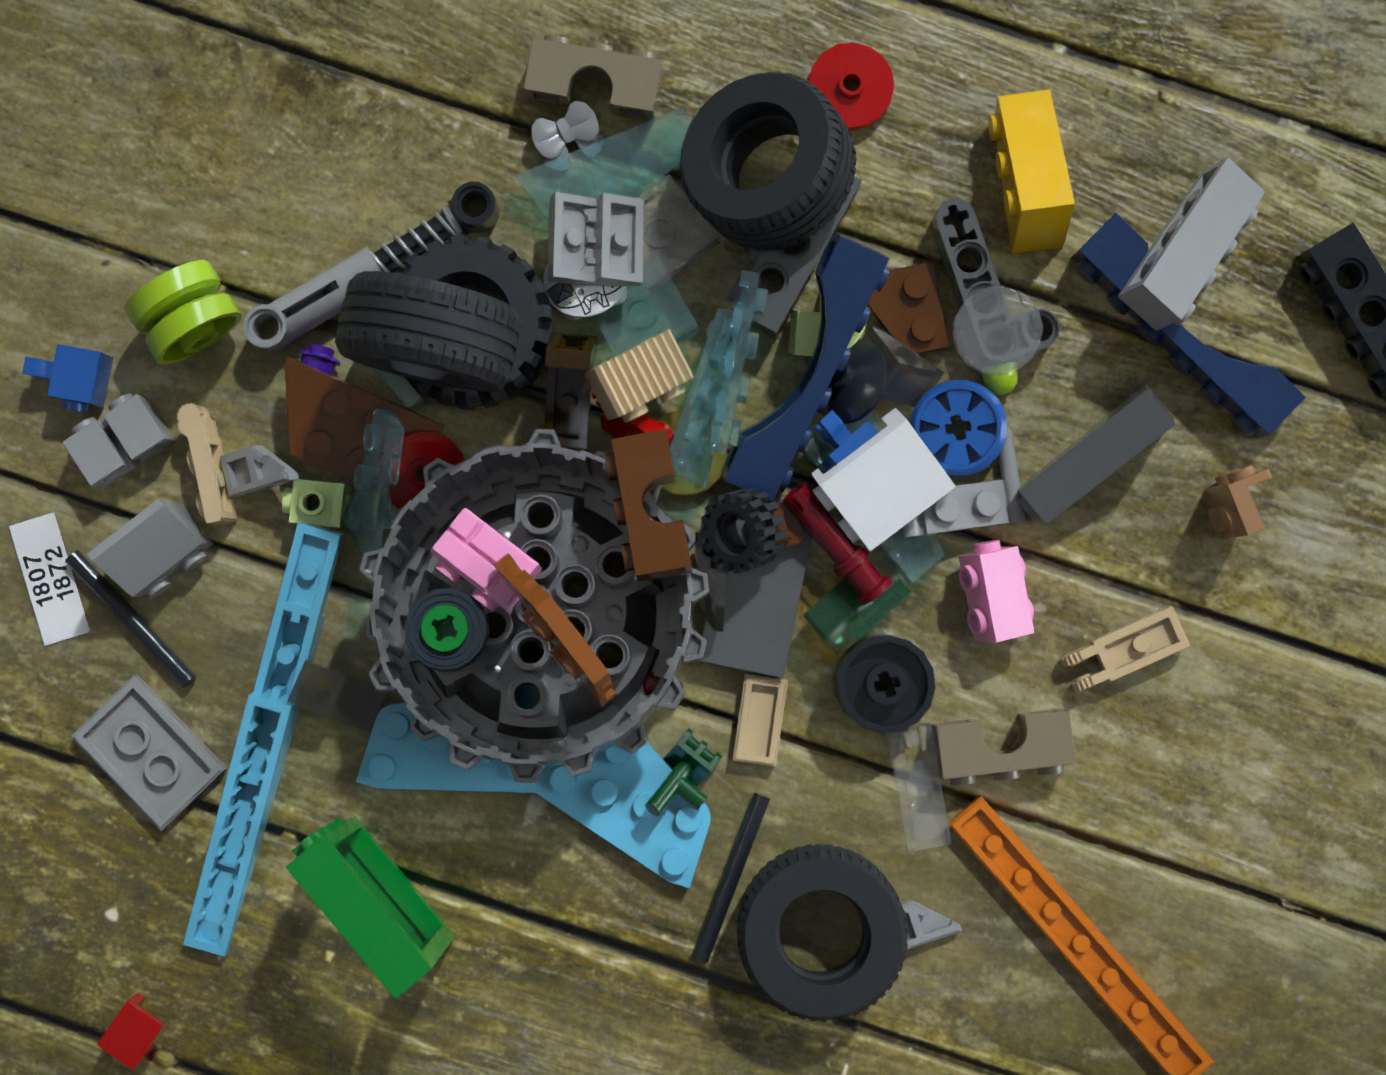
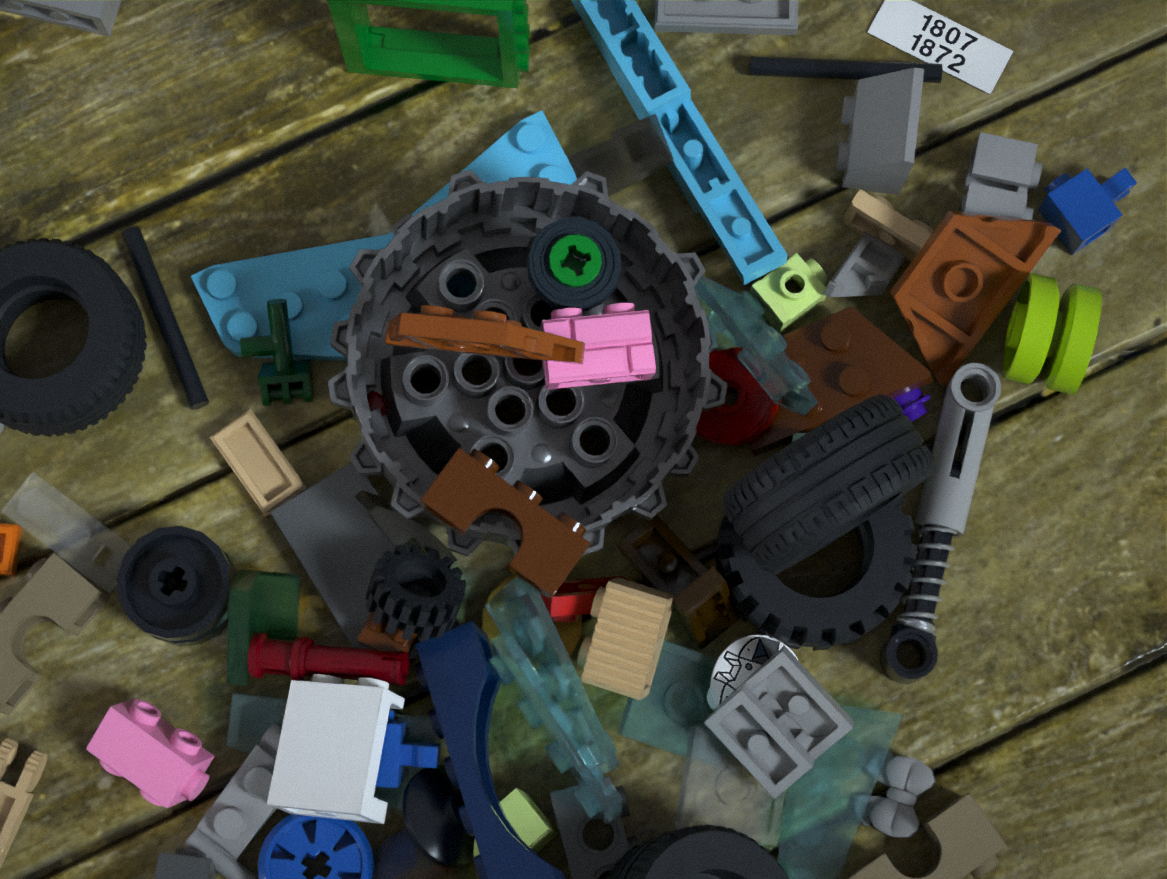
camera: 130 degrees right, 10 degrees down
none -> dark orange wing [890,210,1061,387]

